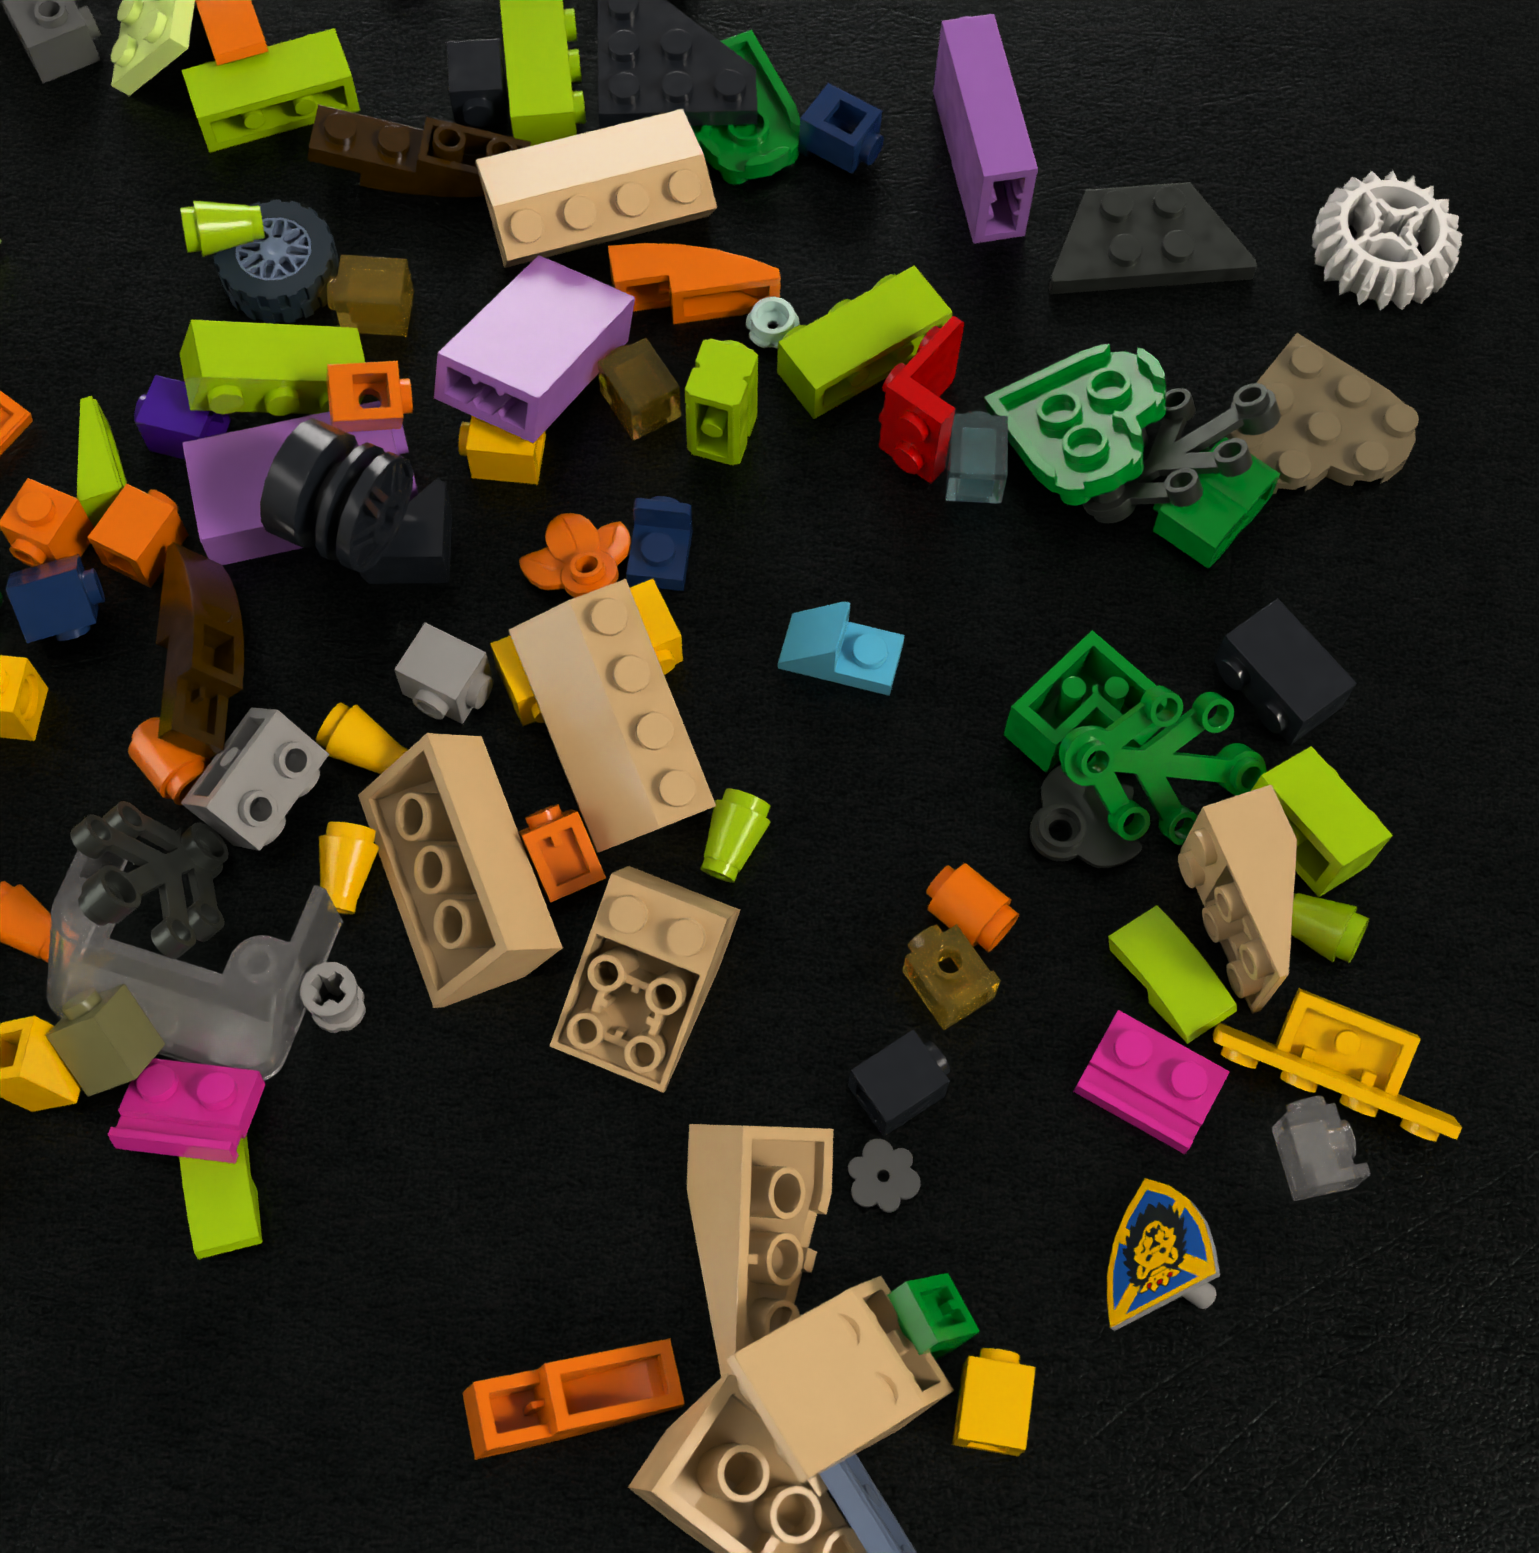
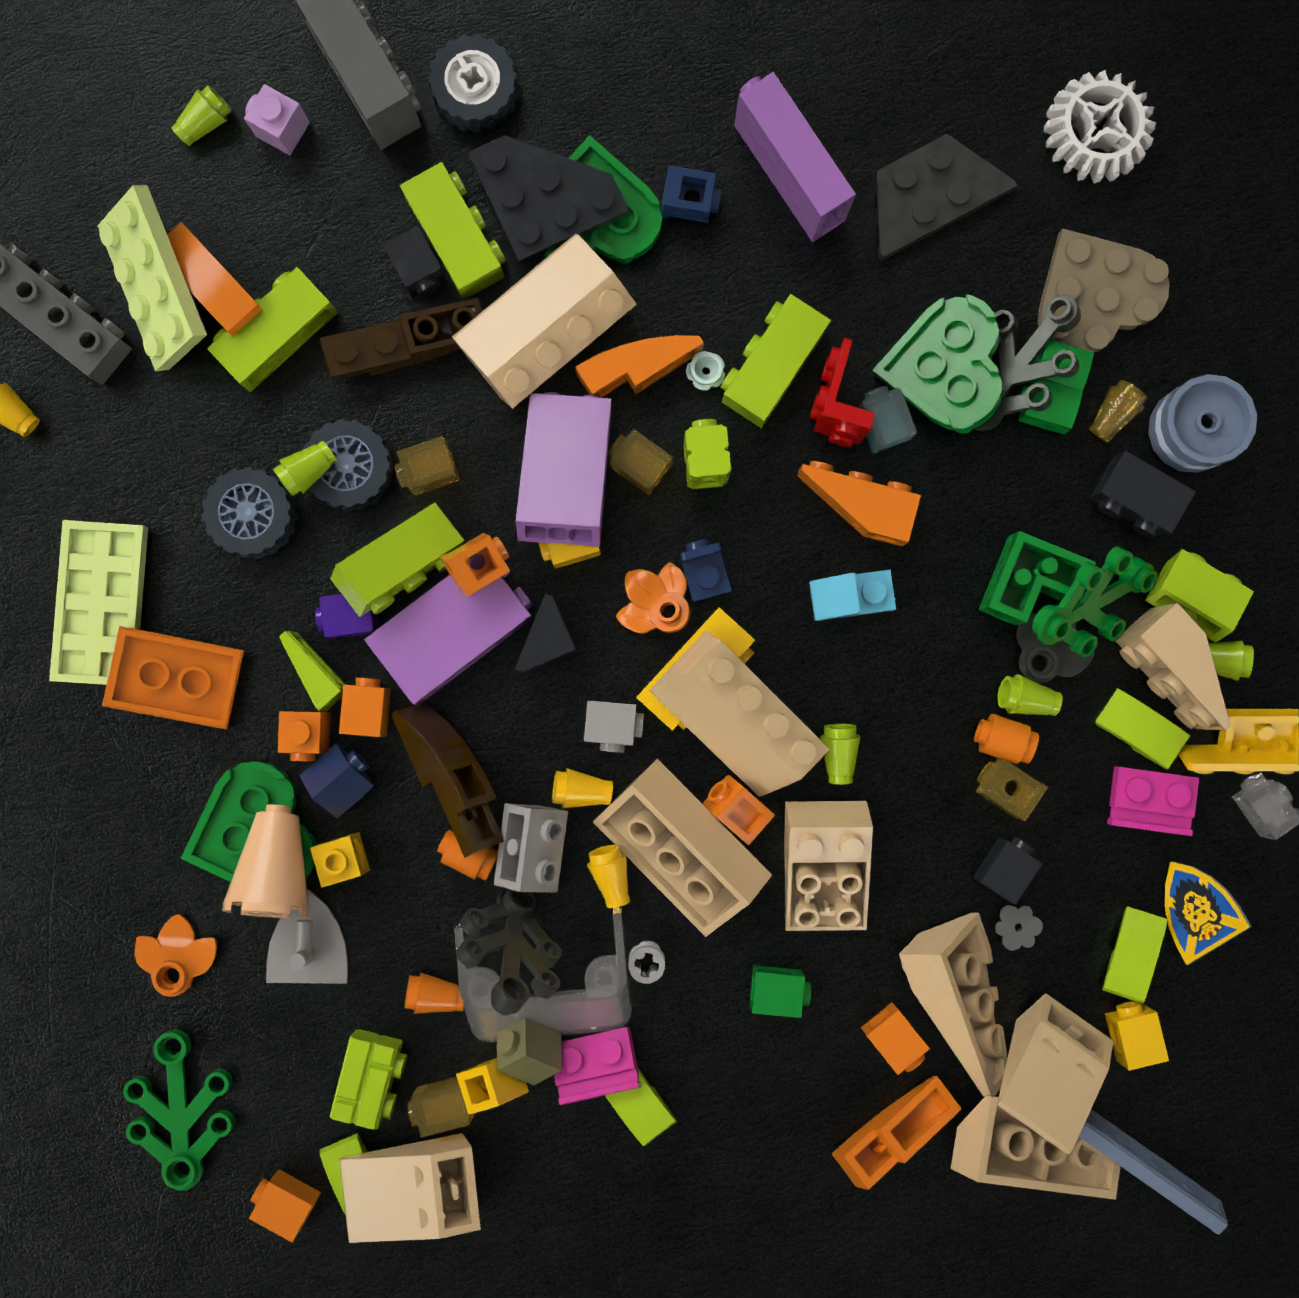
camera: 20 degrees left, 20 degrees up
black wheel [260,418,413,573] -> none
green bracket [887,1273,980,1361] -> none
none -> black wheel [202,467,298,559]
none -> green brick [749,965,811,1018]
none -> orange slope [797,461,921,546]
none -> orange brick [861,1002,930,1075]
none -> lime cone [998,674,1063,716]
none -> clear yellow cone [1089,380,1147,442]
none -> lime slope [1102,906,1168,1004]
none -> sand blue wheel [1148,374,1257,473]

